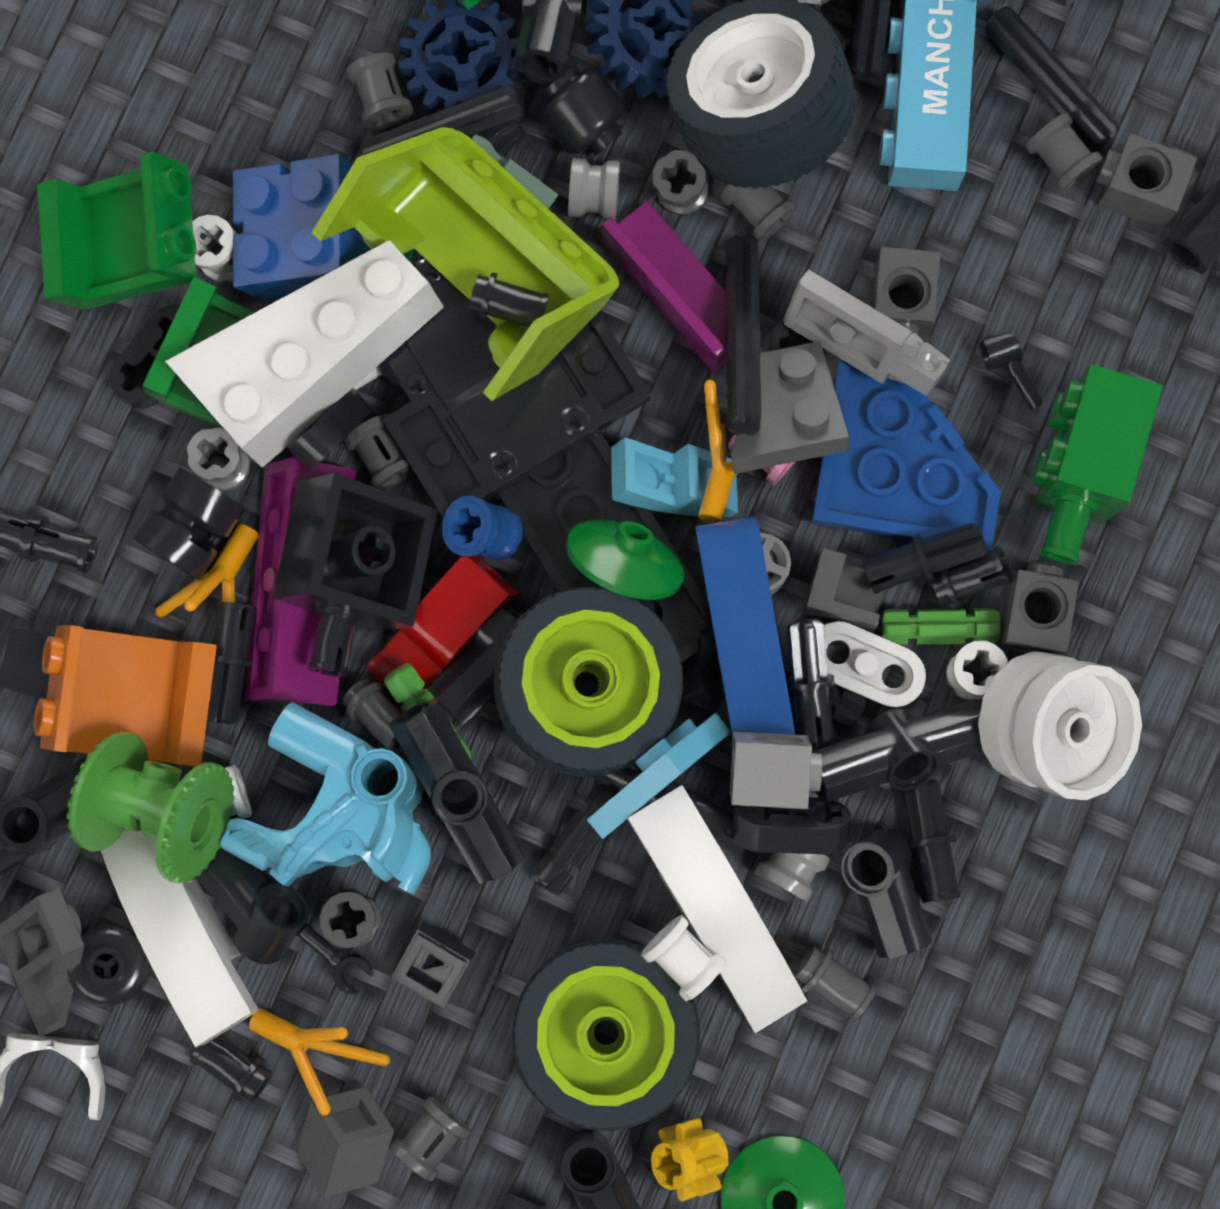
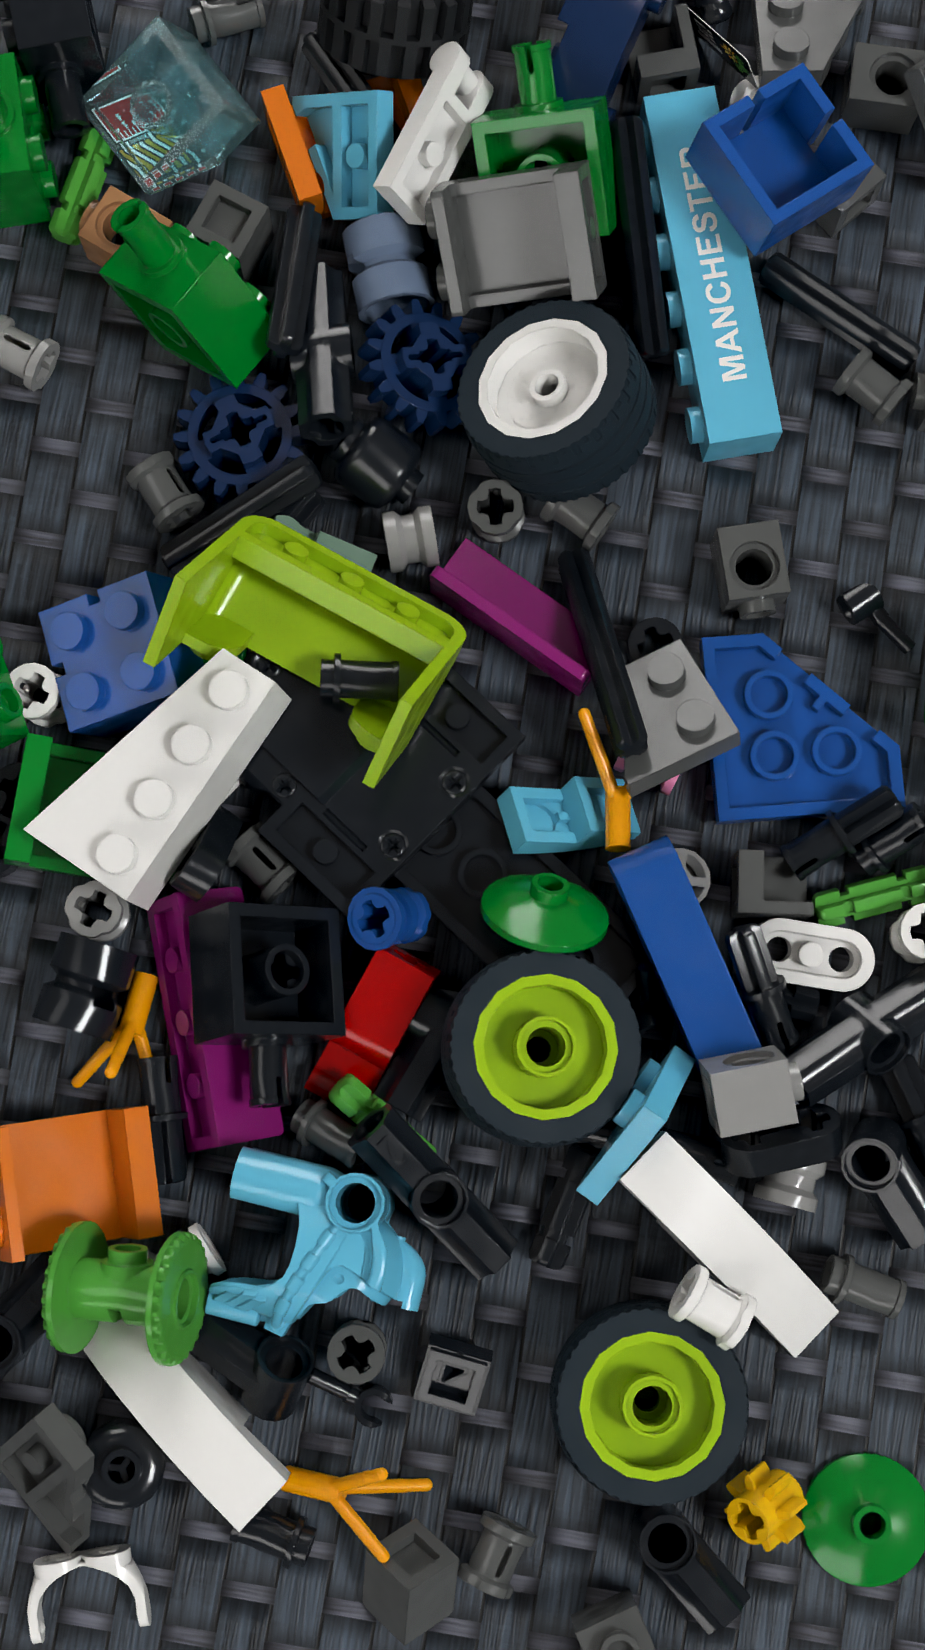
camera: 20 degrees left, 0 degrees up
light grey hinge [783,269,950,396] -> none

